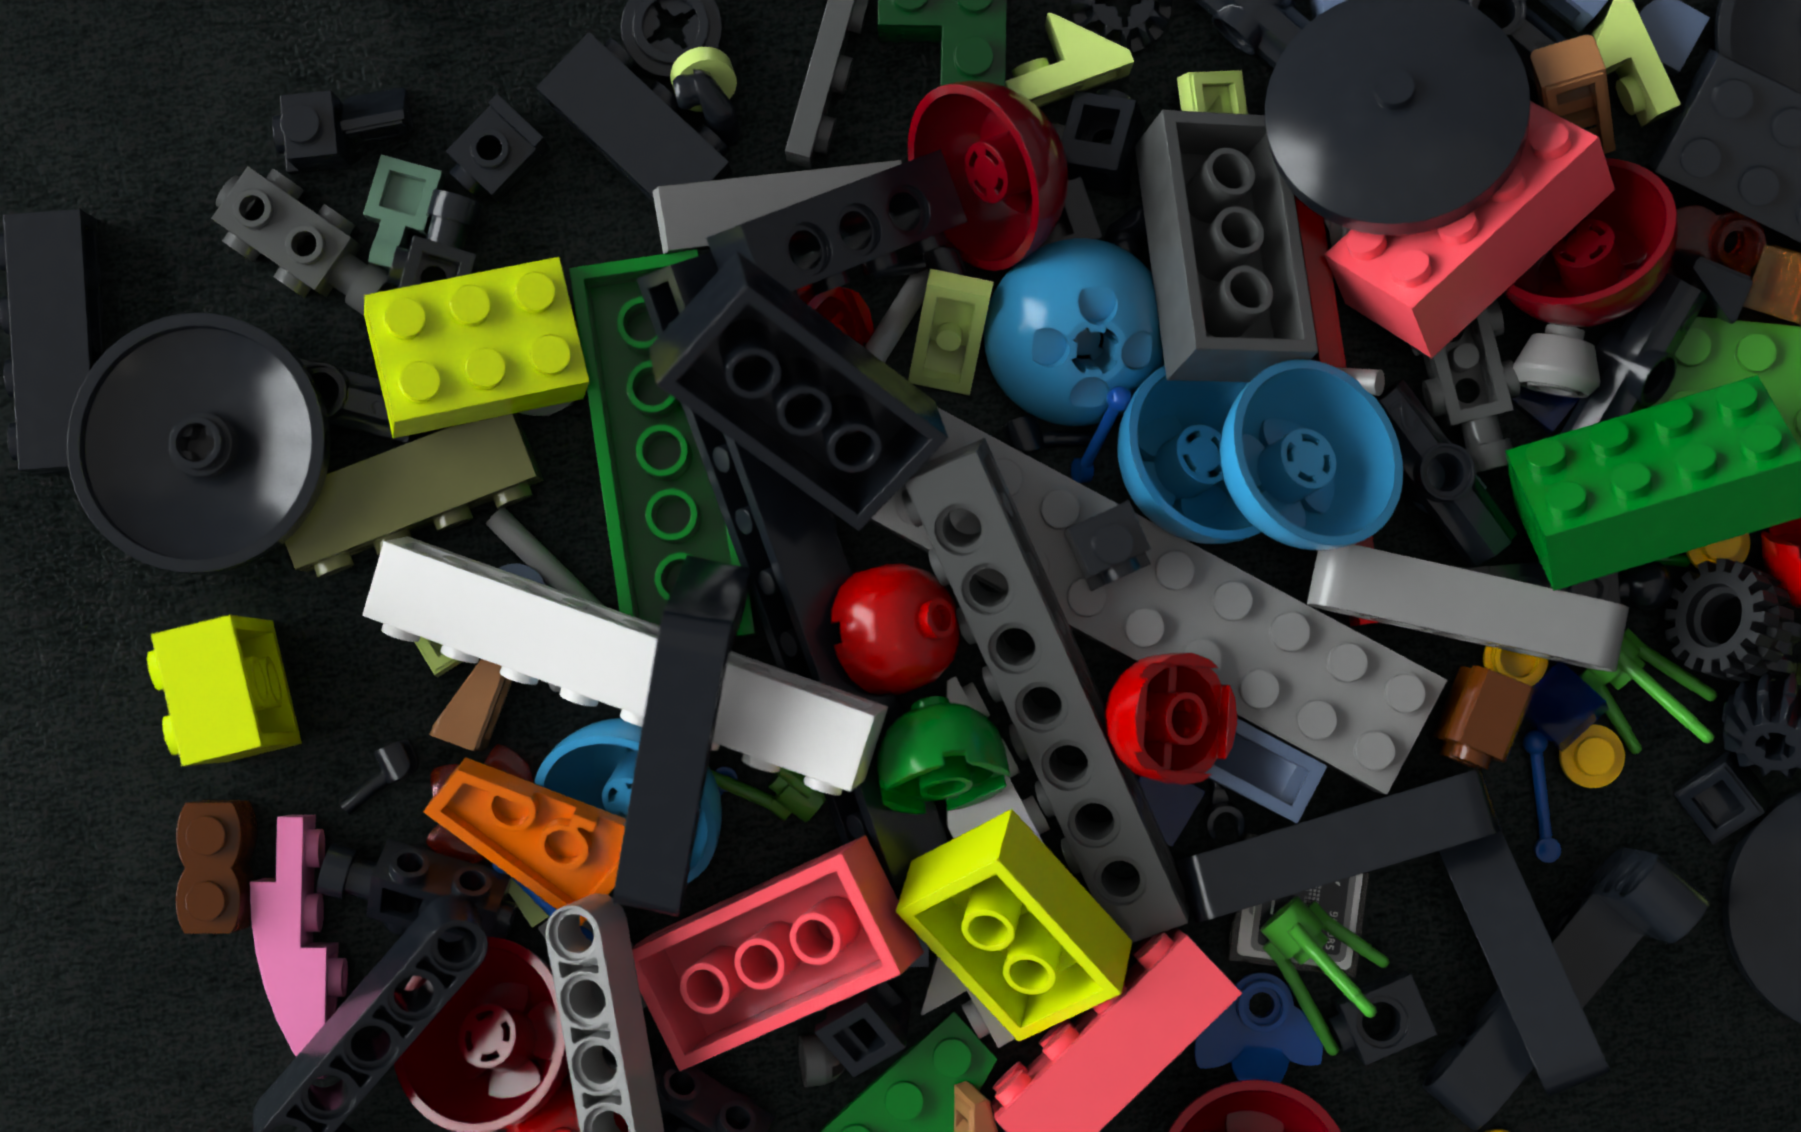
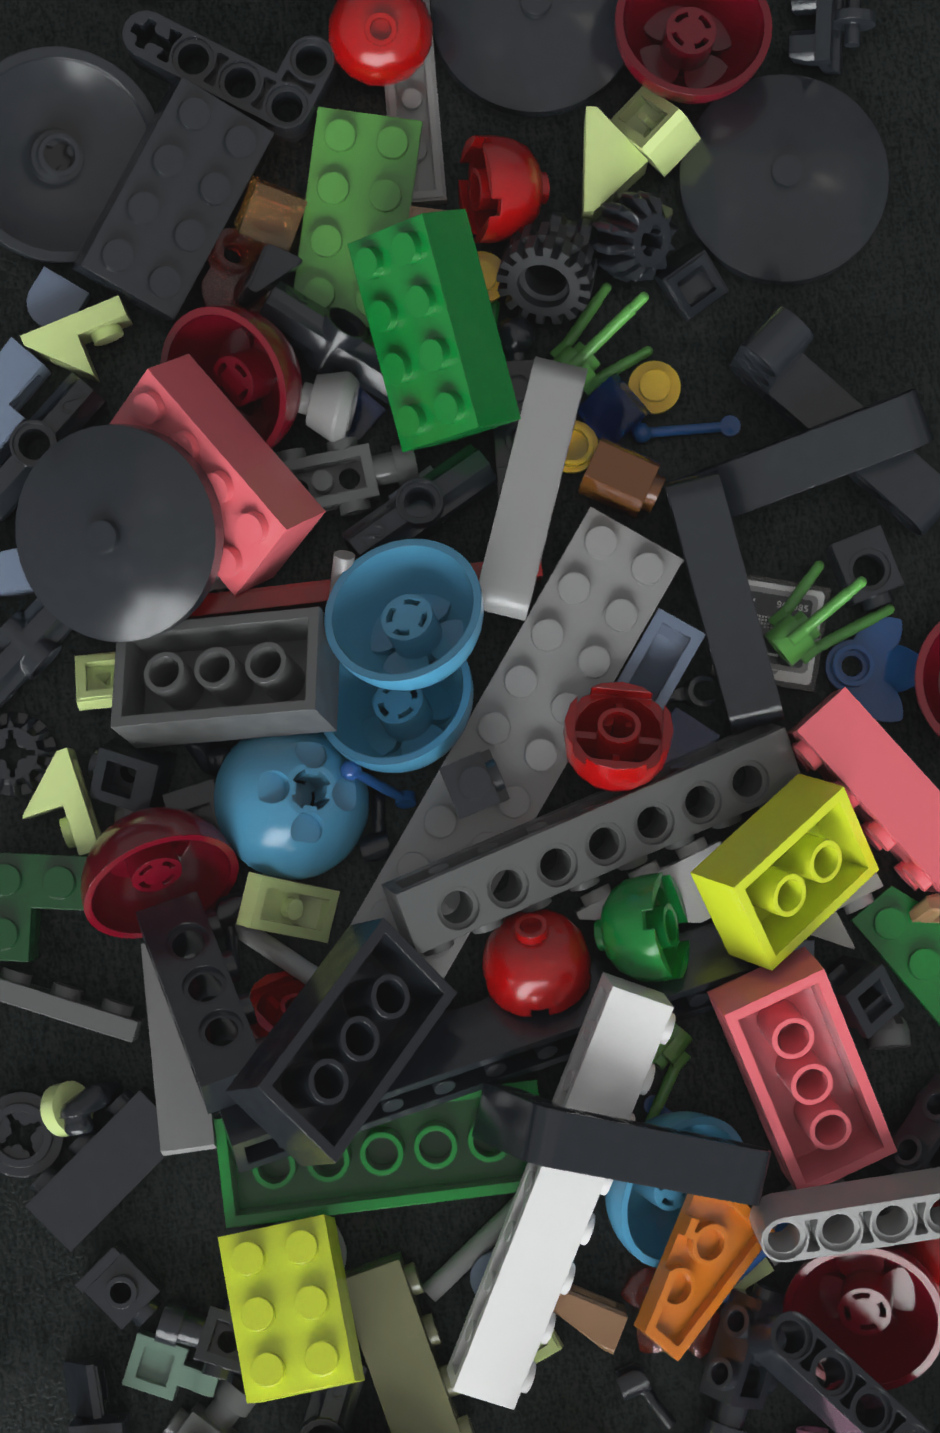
camera: 85 degrees left, 0 degrees up
medium nougat slope [1531,34,1616,154] -> none

